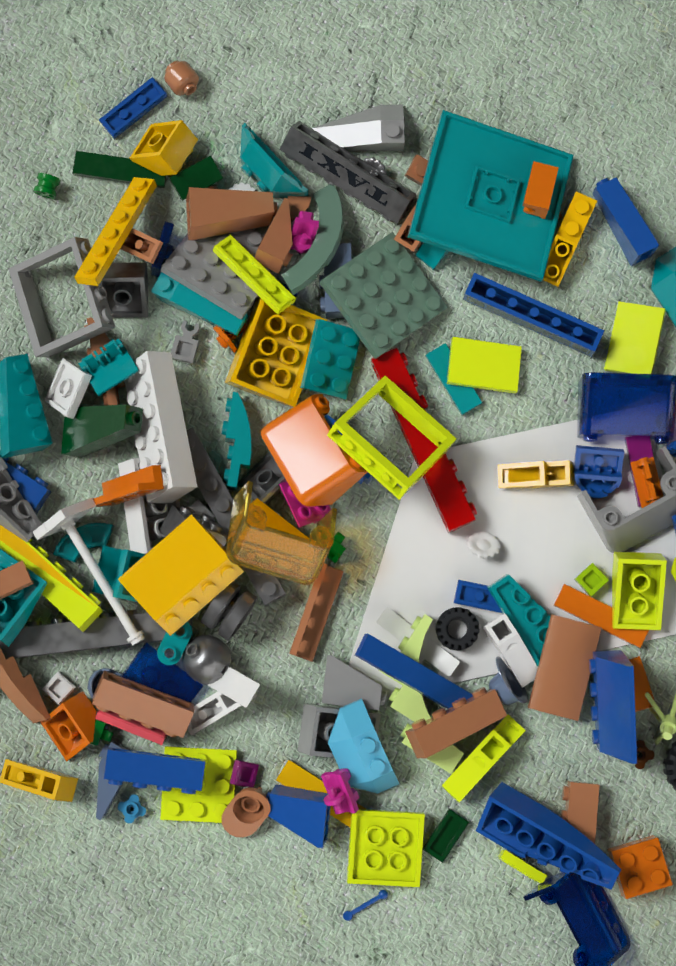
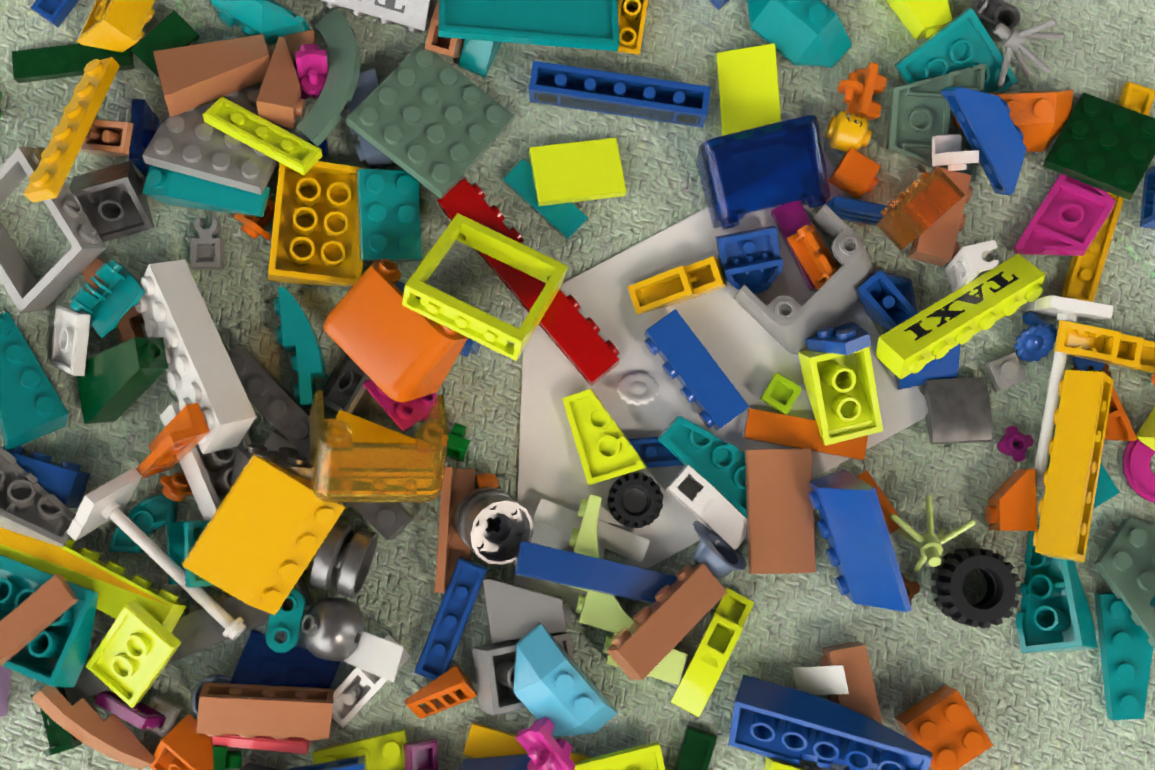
camera: 20 degrees left, 0 degrees up
none -> neon yellow tile [86,599,182,708]
none -> magenta tile [95,691,166,730]
none -> orange plate [160,473,193,502]
none -> orange slope [404,665,477,719]
none -> blue tile [414,556,489,680]
none -> flat silver wheel [454,487,534,565]
none -> orange hinge [476,472,499,488]
none -> neon yellow wing [562,389,648,486]
none -> blue brick [644,309,749,431]
none -> white sticker [792,665,849,695]
none -> blue wing [806,322,872,355]

